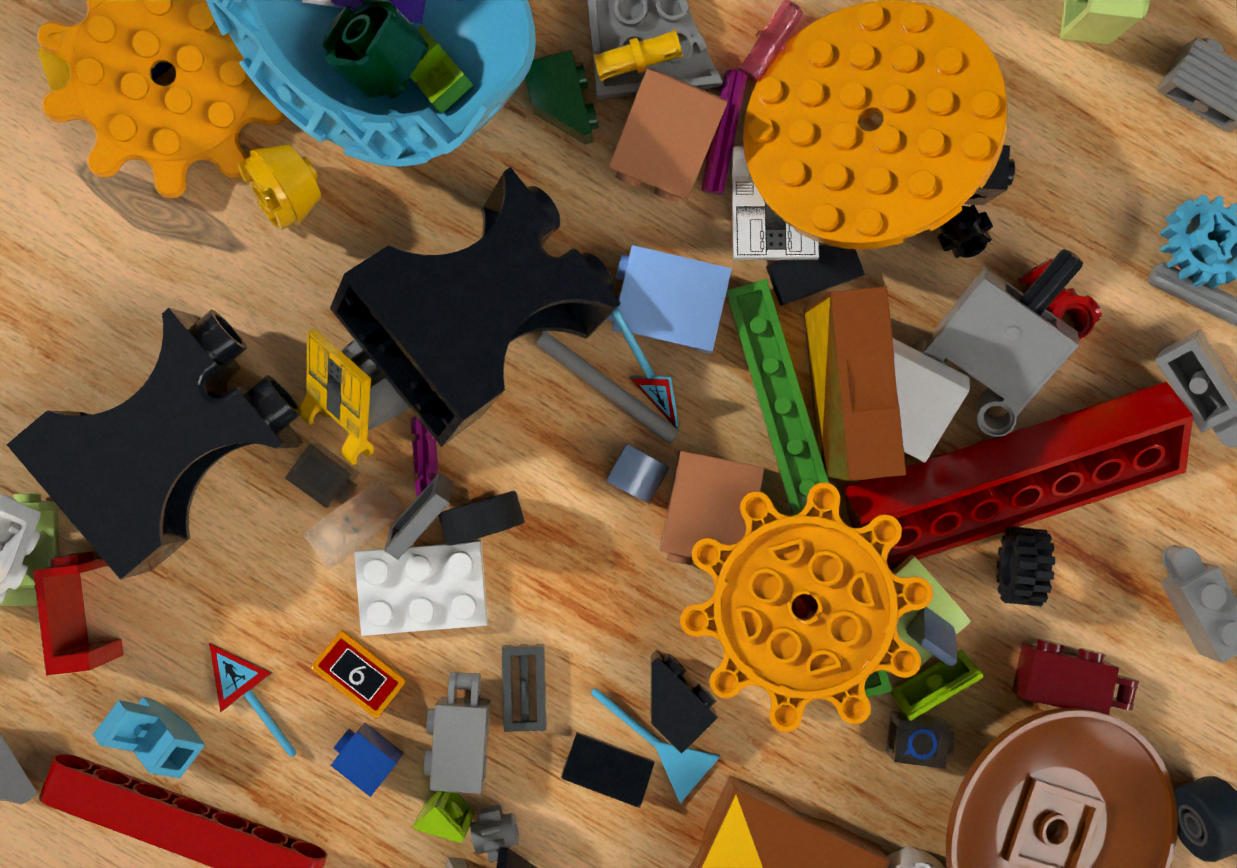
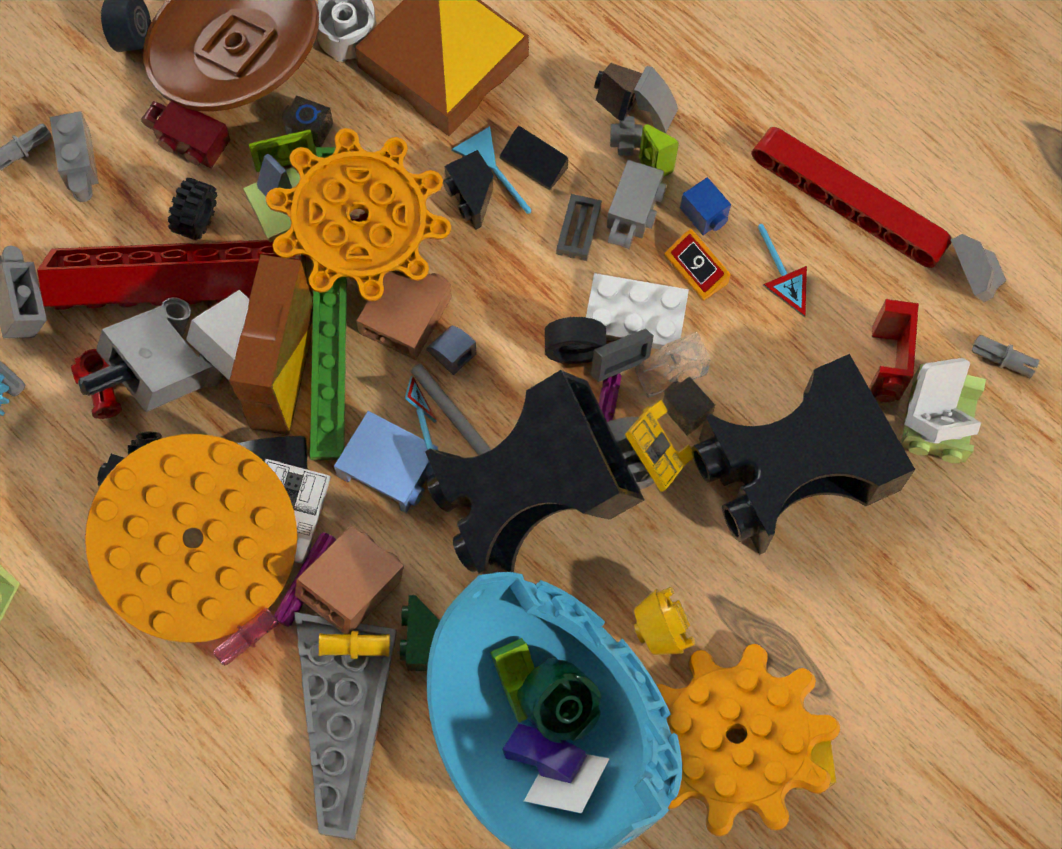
camera: 165 degrees left, 20 degrees down
medium azure brick [93,697,205,778] -> none

